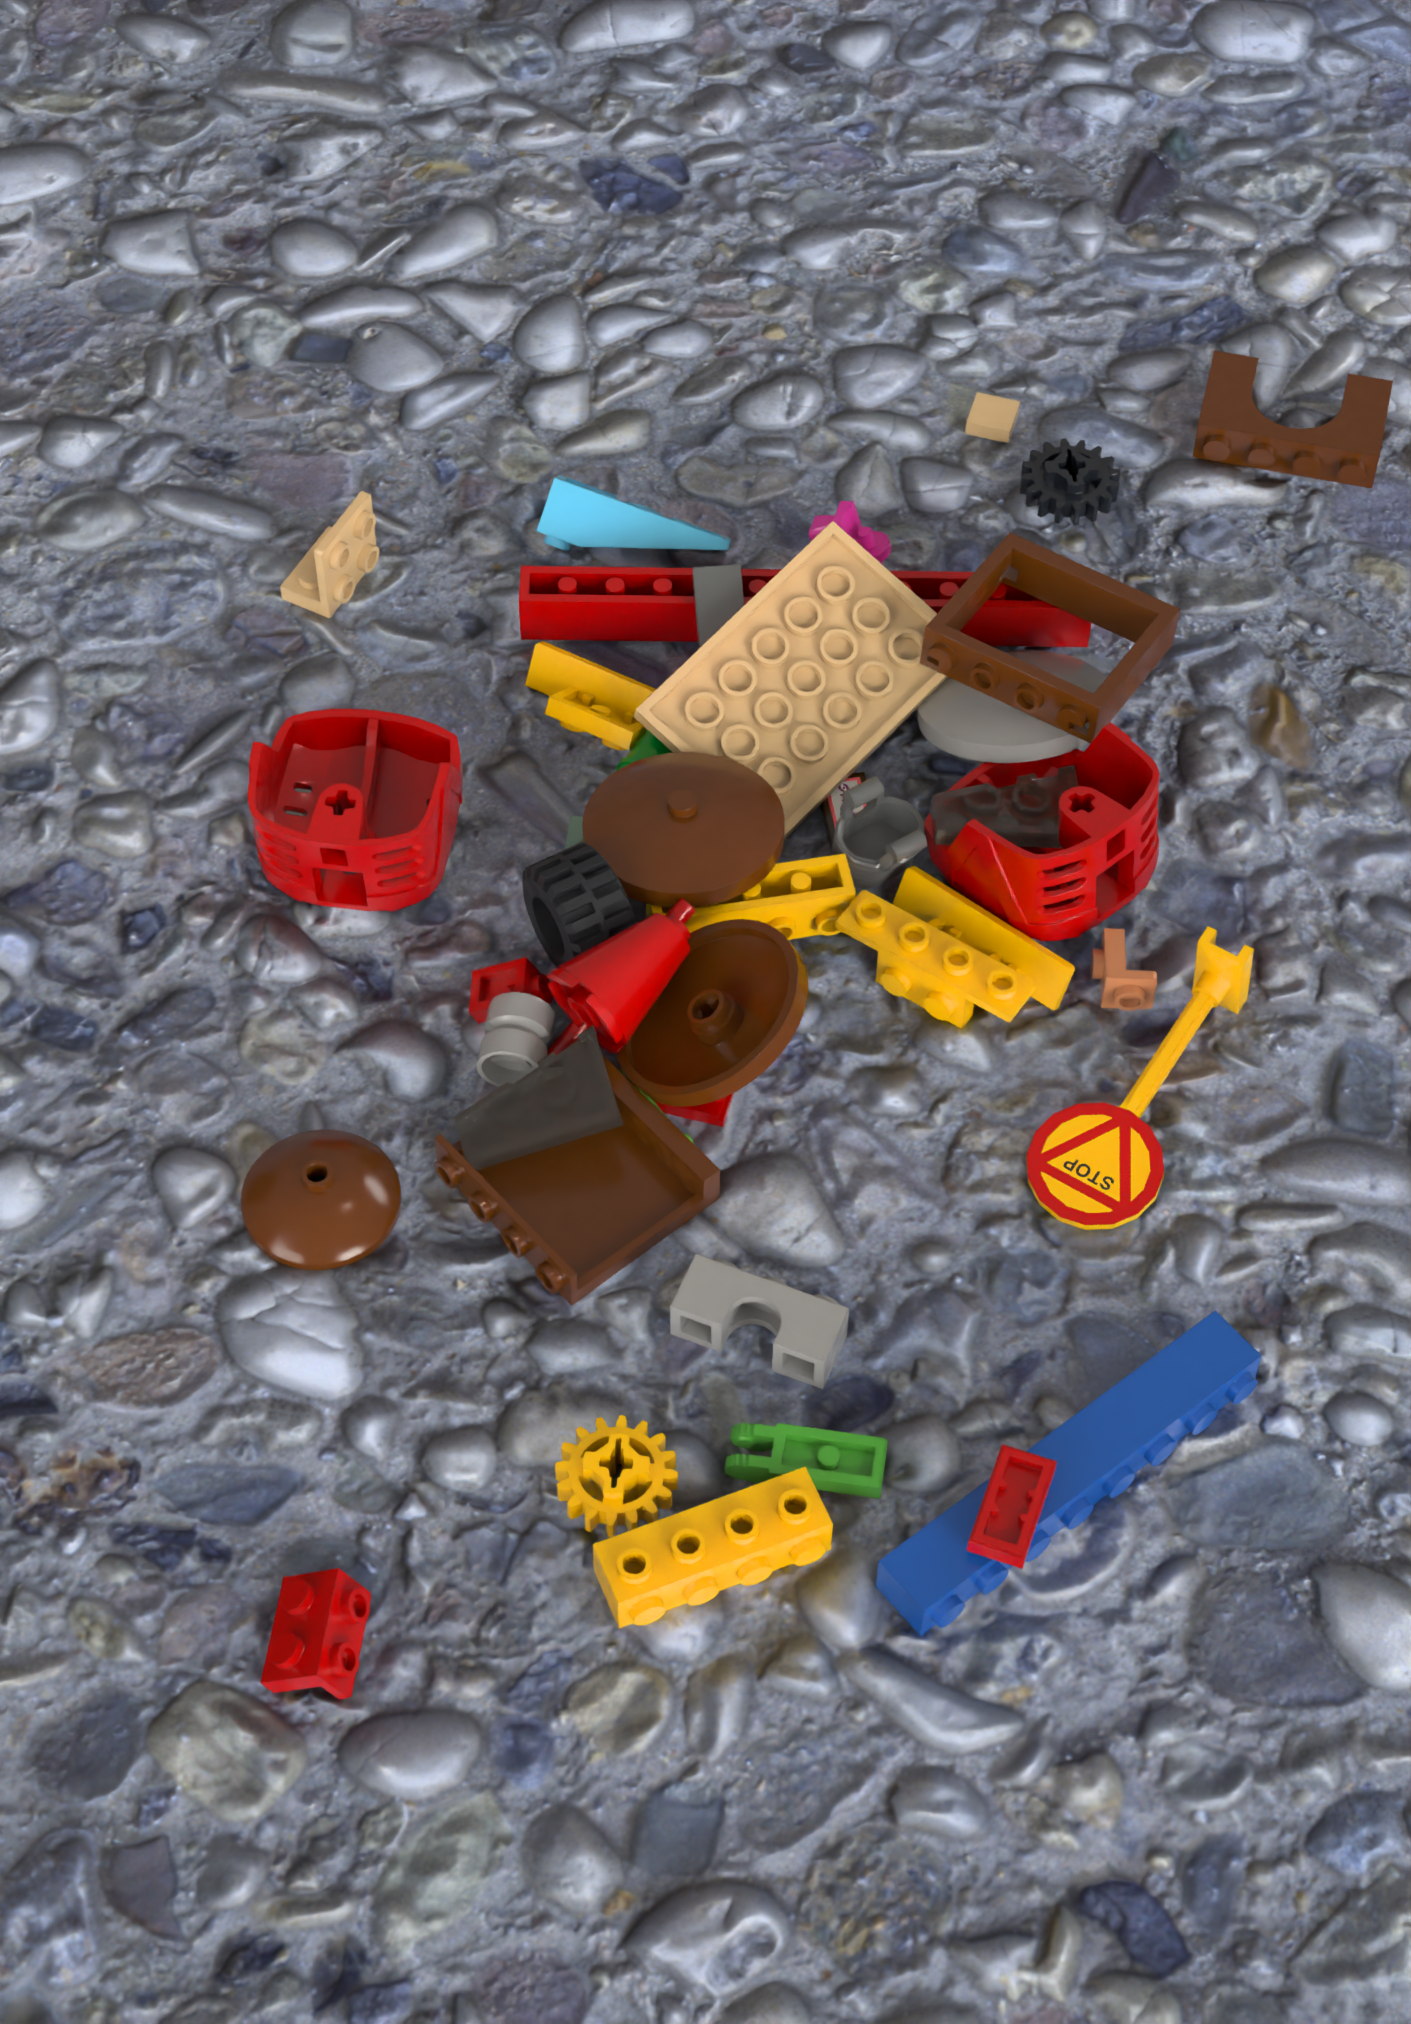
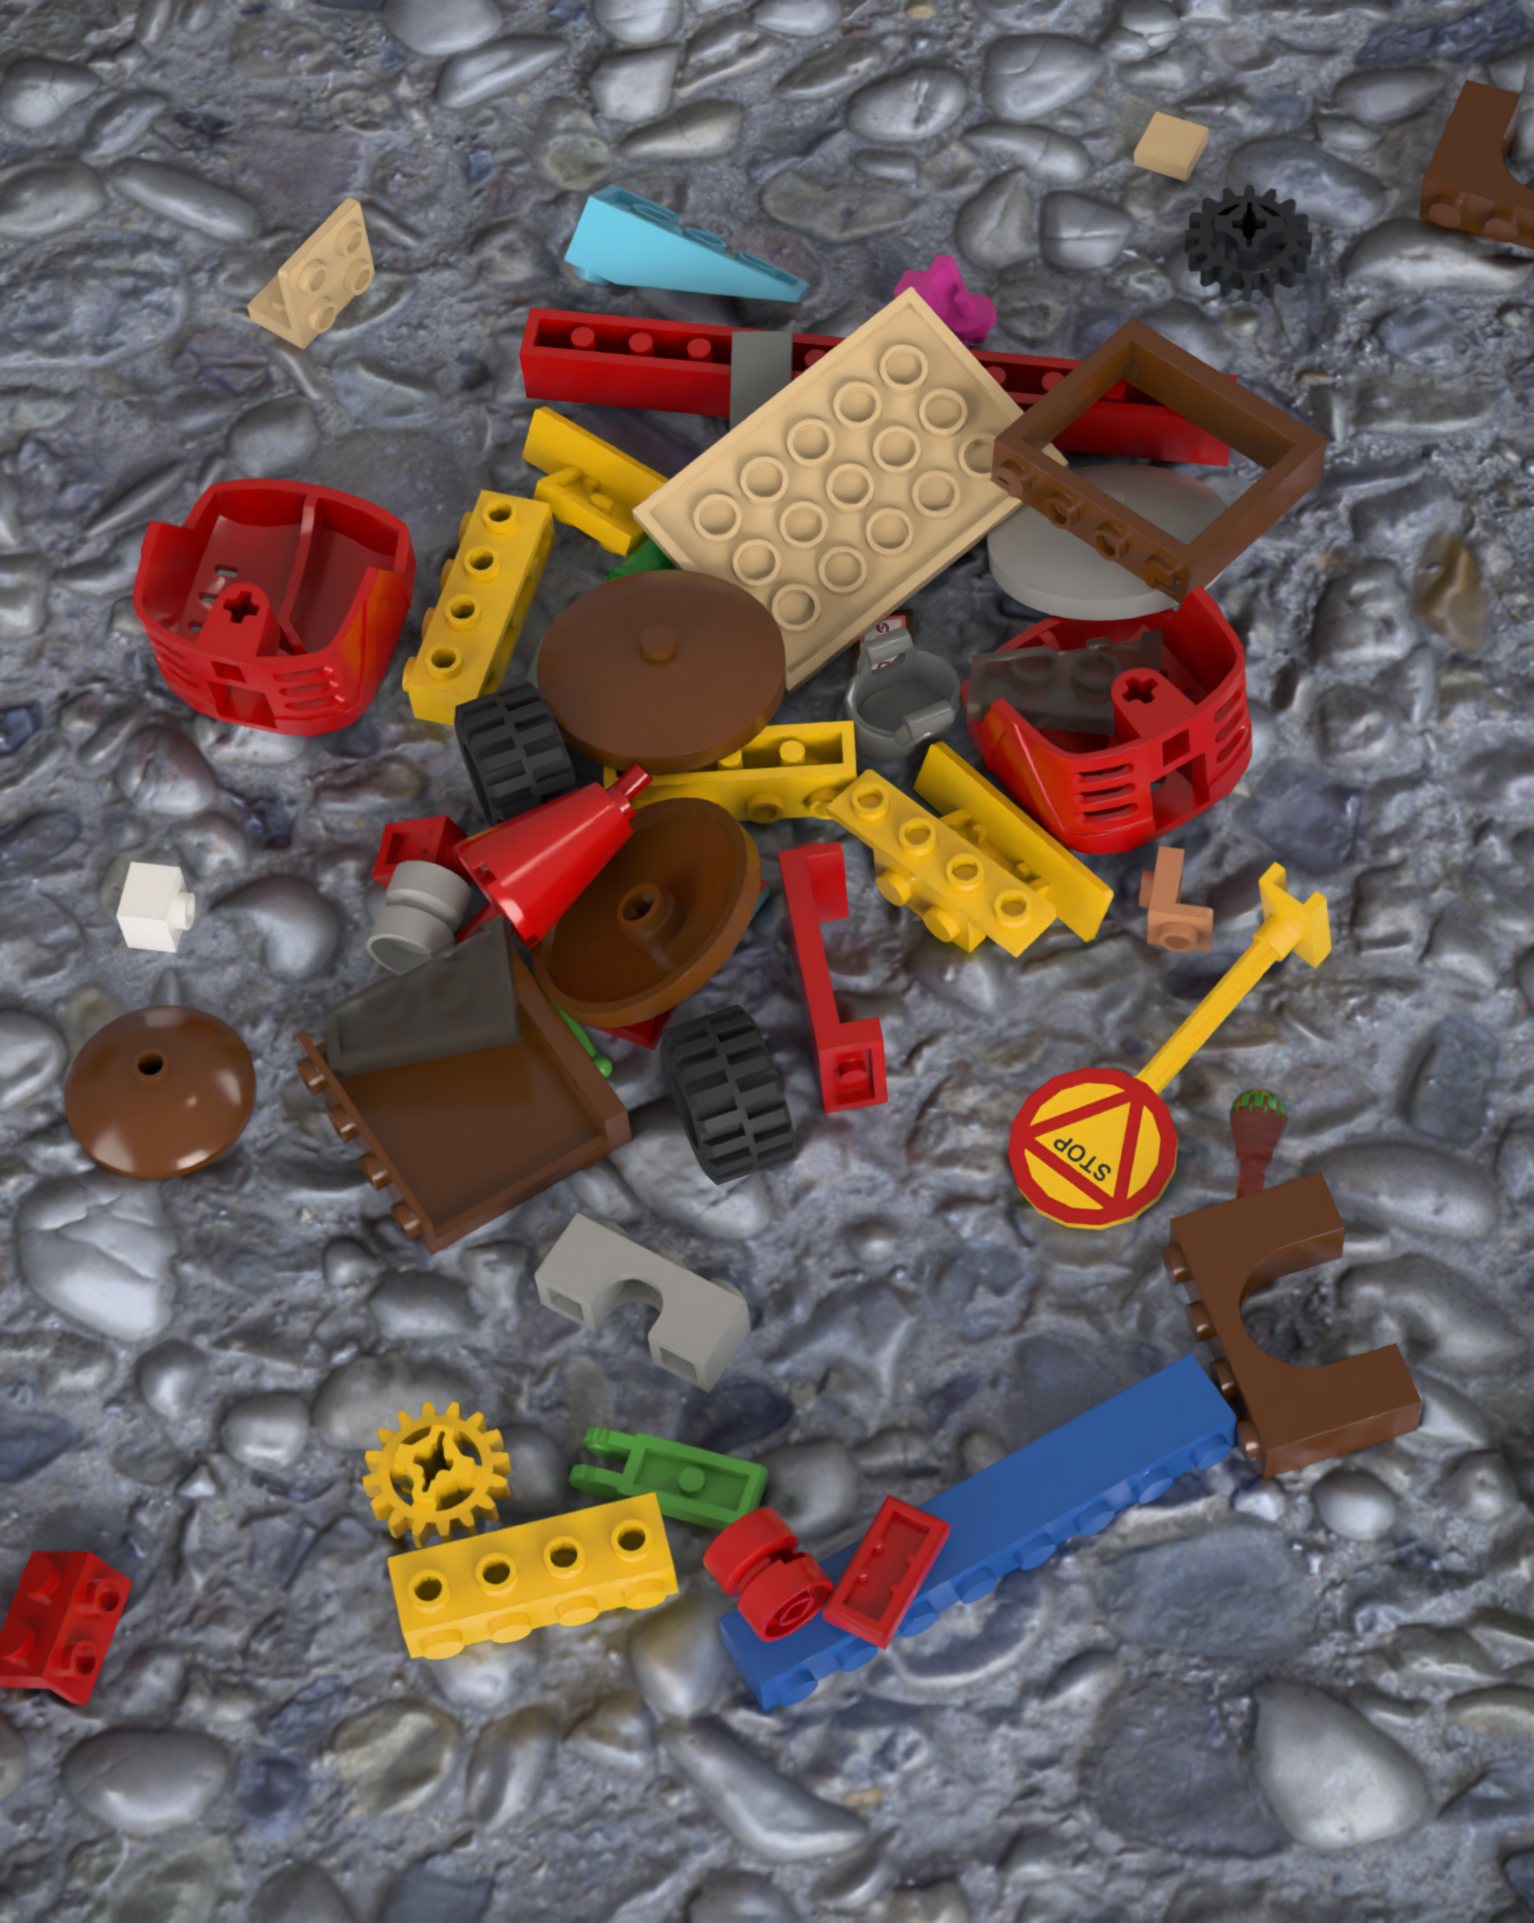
camera: 15 degrees right, 5 degrees up
none -> white plate [116,862,195,953]
none -> yellow brick [402,490,556,726]
none -> black tyre [661,1004,795,1185]
none -> red wheel [703,1507,834,1642]
none -> red panel [778,842,888,1114]
none -> reddish brown arch [1162,1171,1422,1480]
none -> clear red piece [1229,1087,1288,1198]

